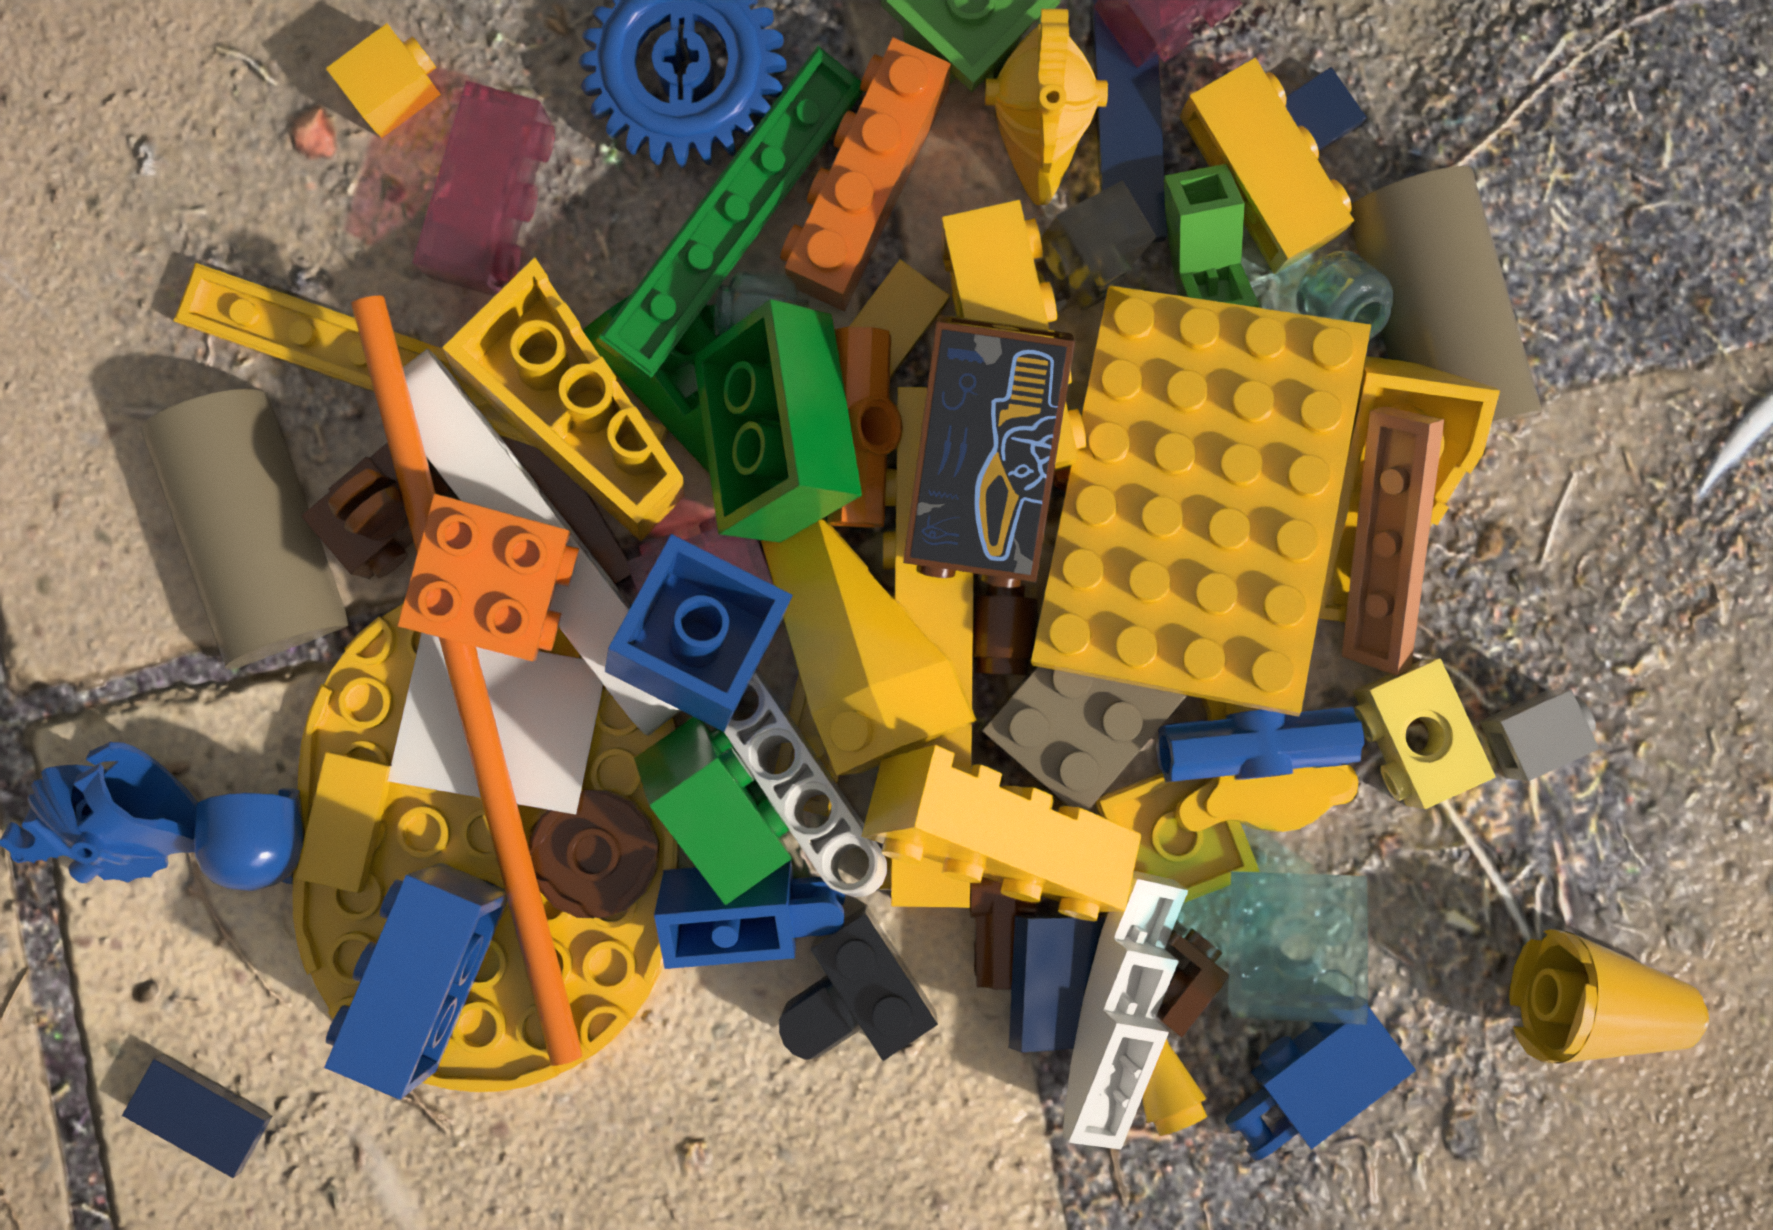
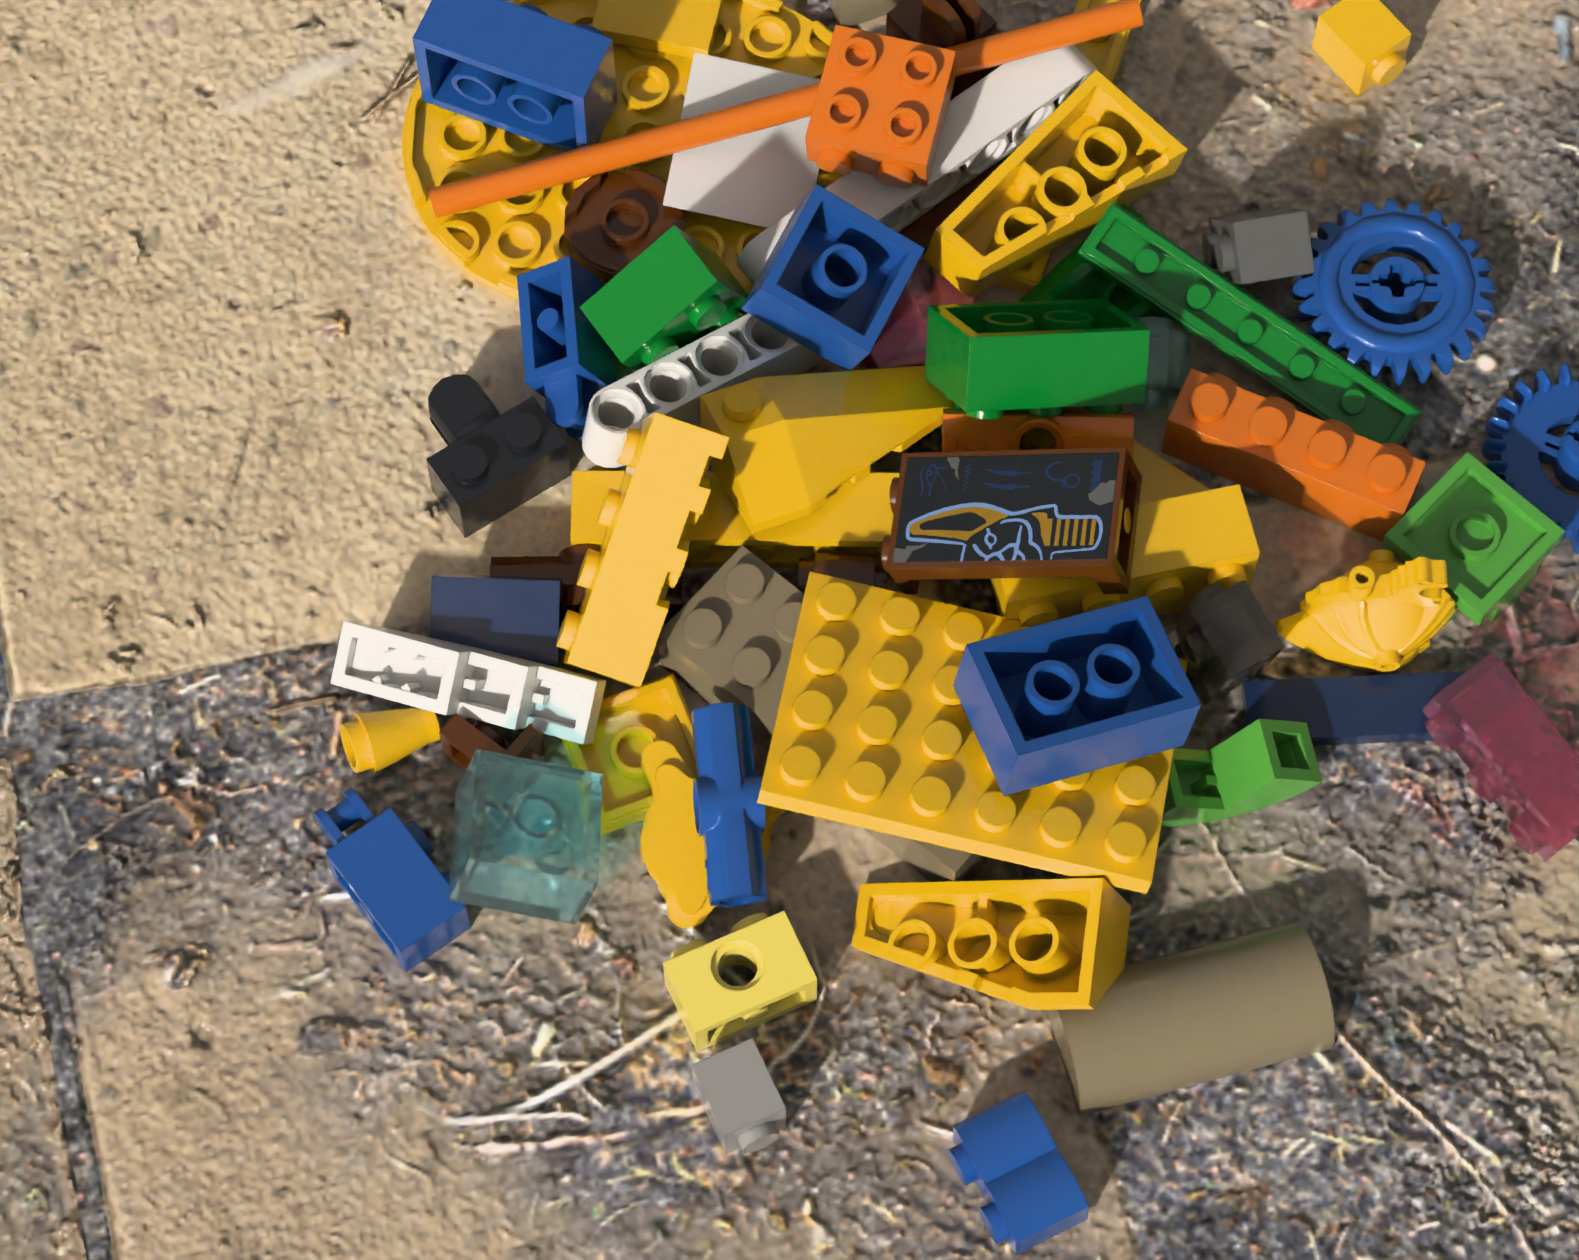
camera: 85 degrees right, 20 degrees down
clear pink brick [412,81,555,296] -> none
yellow brick [1179,57,1354,275] -> none
dark blue tile [1285,67,1367,153] -> none
clear light blue head [1296,250,1393,339] -> none
nougat plate [1341,406,1444,676] -> none
yellow cone [1509,929,1709,1064] -> none
none -> blue brick [947,1090,1089,1255]
none -> blue brick [953,596,1201,796]
none -> dark grey brick [1202,207,1315,285]

